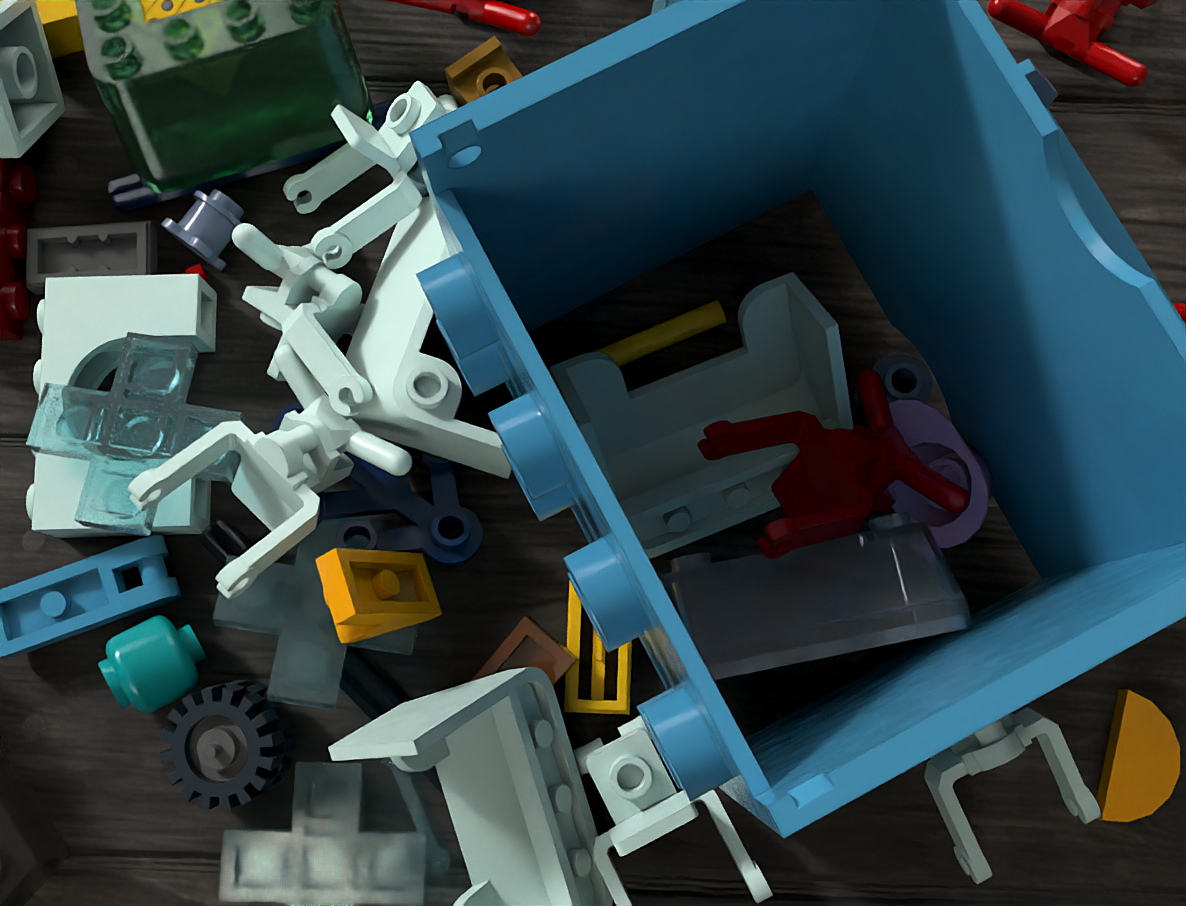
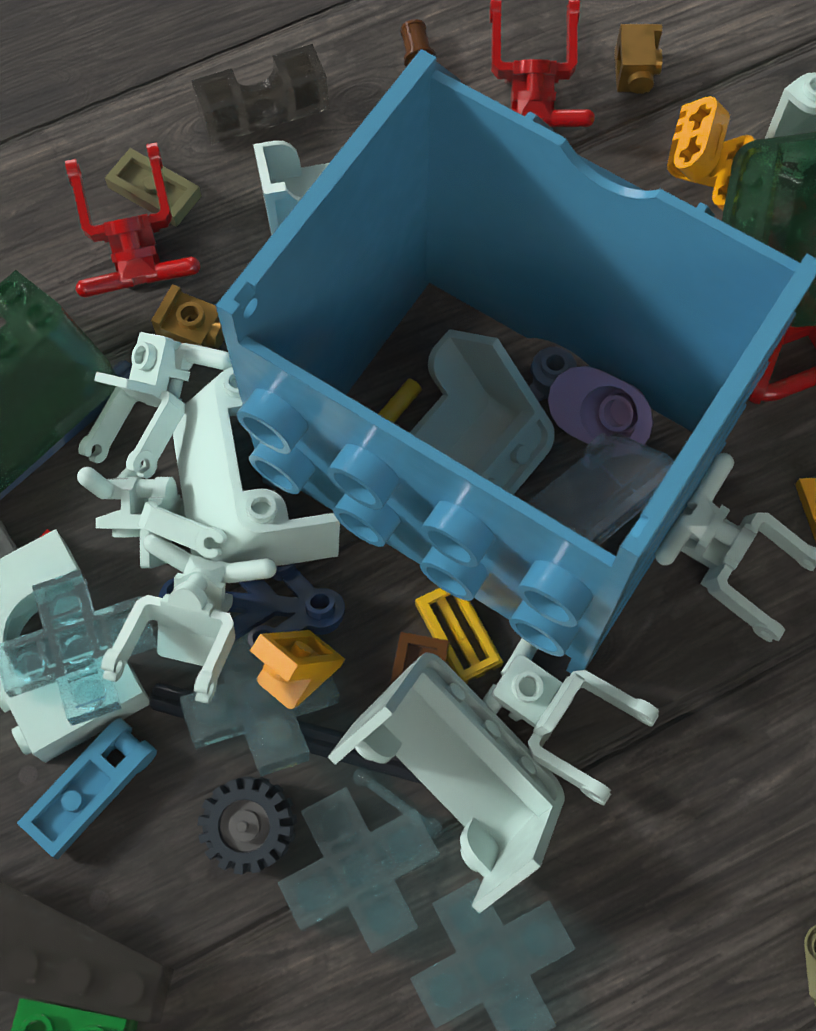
camera: 30 degrees left, 10 degrees down
teal head [98,615,206,714] -> none
sand blue brick [161,189,245,271] -> none
red piece [697,369,970,559] -> none

